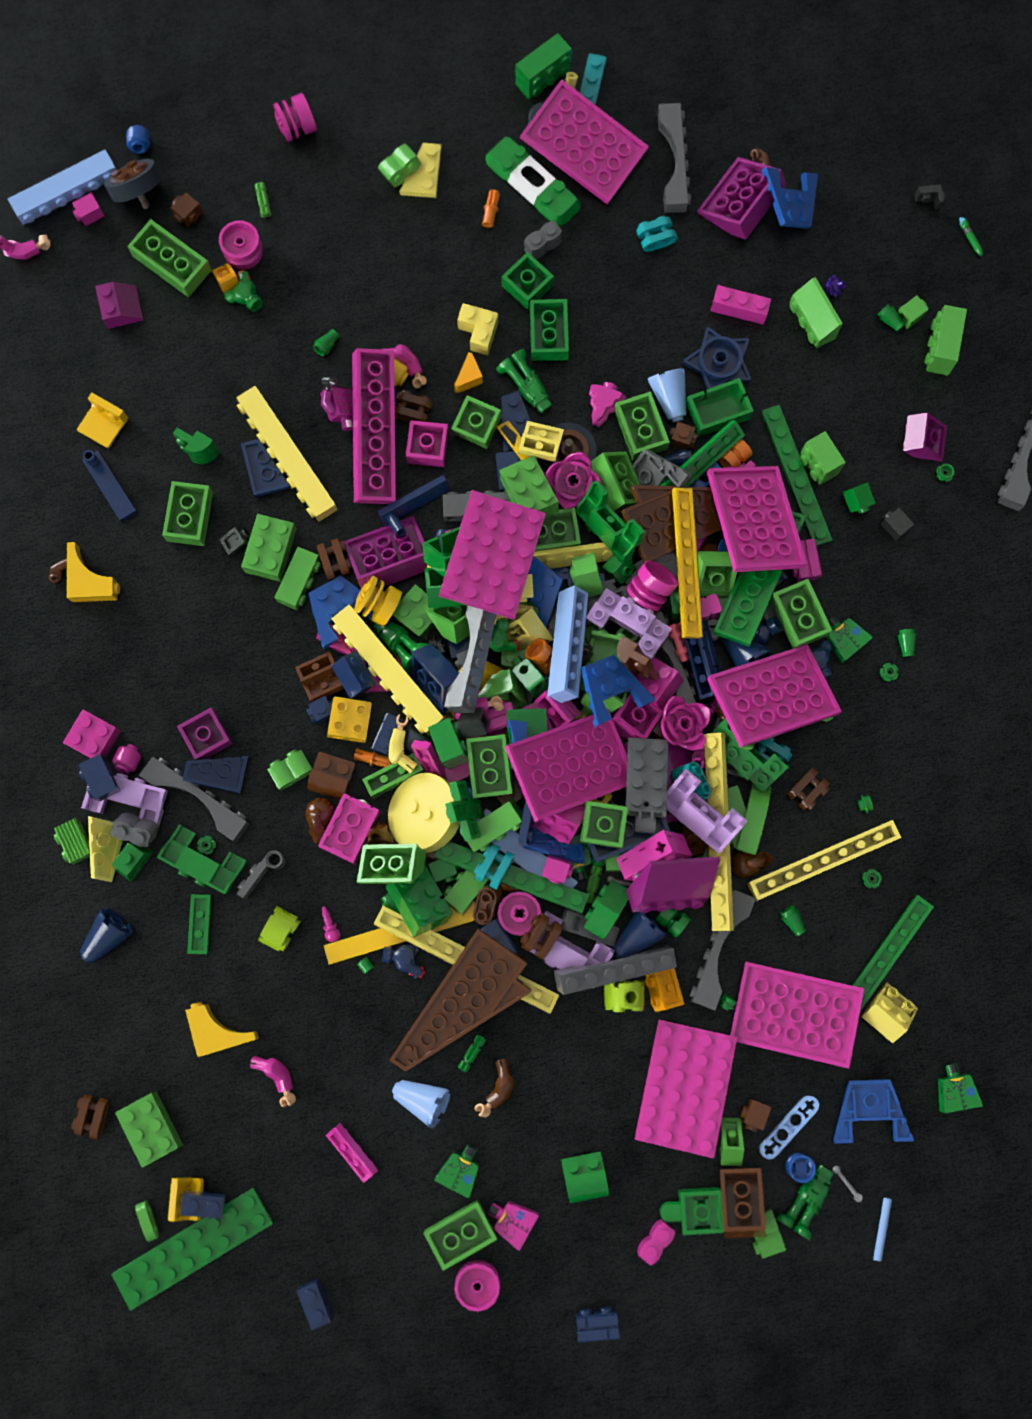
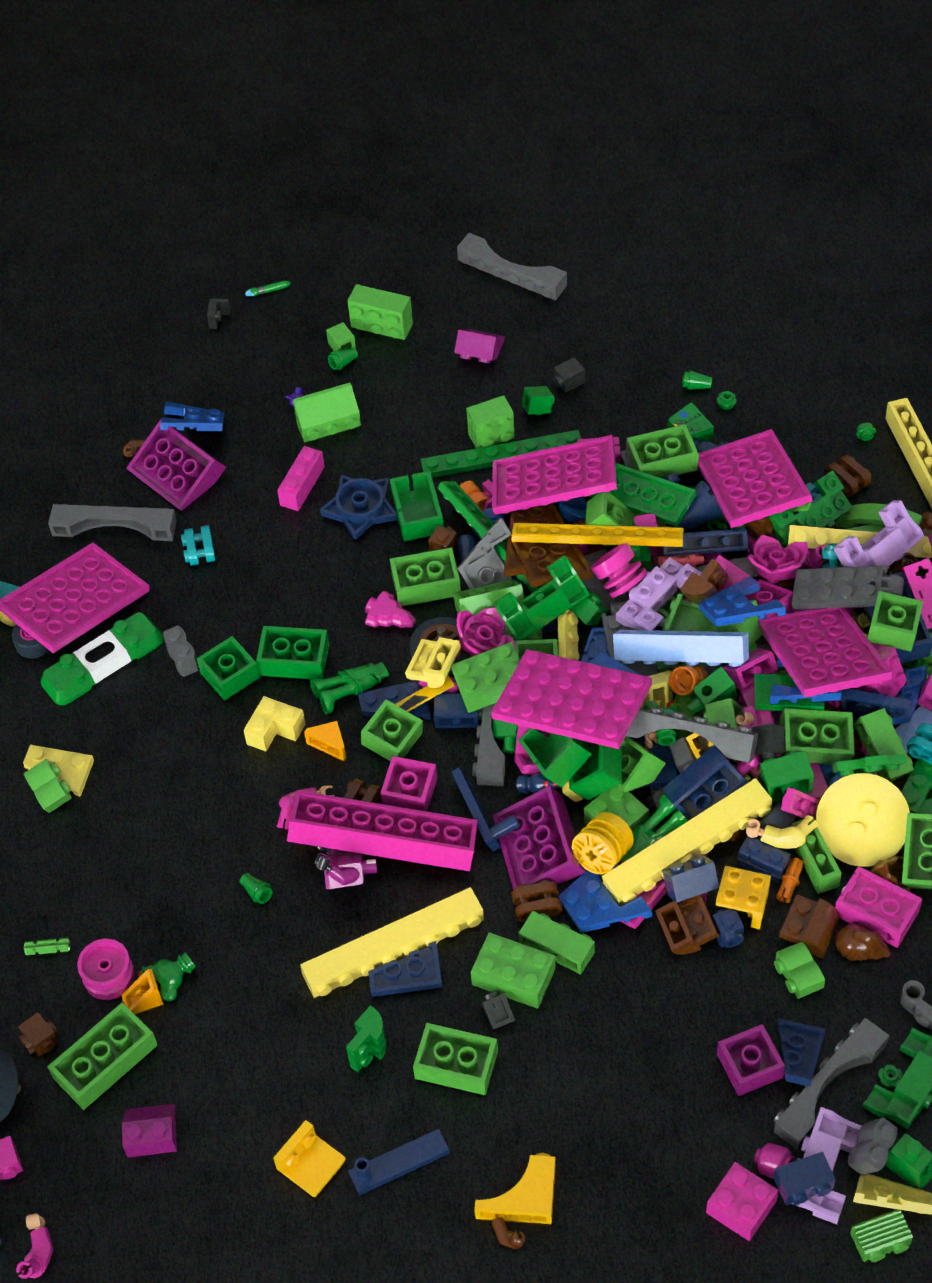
camera: 80 degrees left, 25 degrees down
orange axle [482,190,500,228] -> none
bright green brick [570,553,604,597] -> none
light blue cone [648,368,686,423] -> none
green plate [936,464,955,482] -> none

